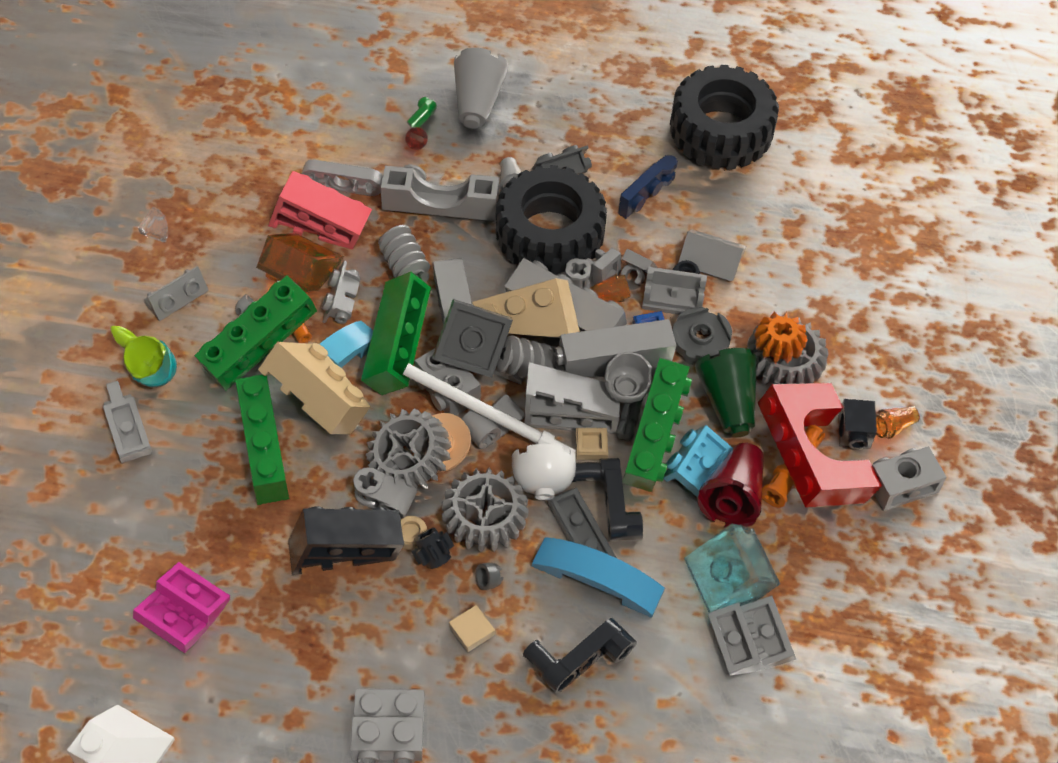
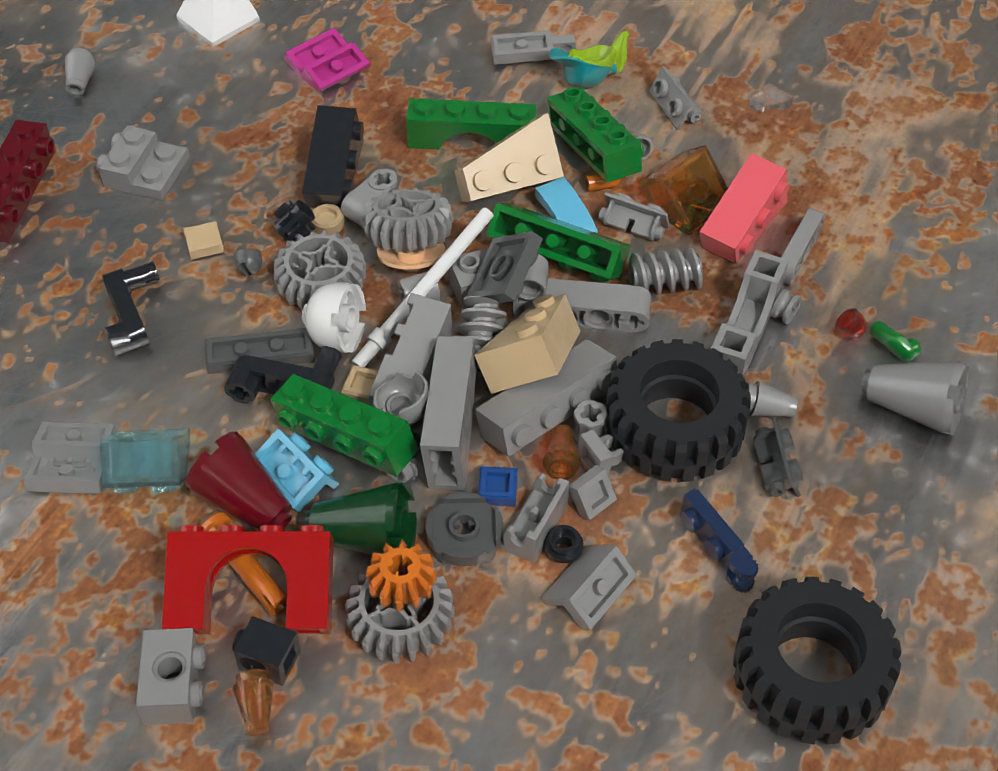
camera: 110 degrees right, 5 degrees down
dark azure slope [531,537,665,618] -> none

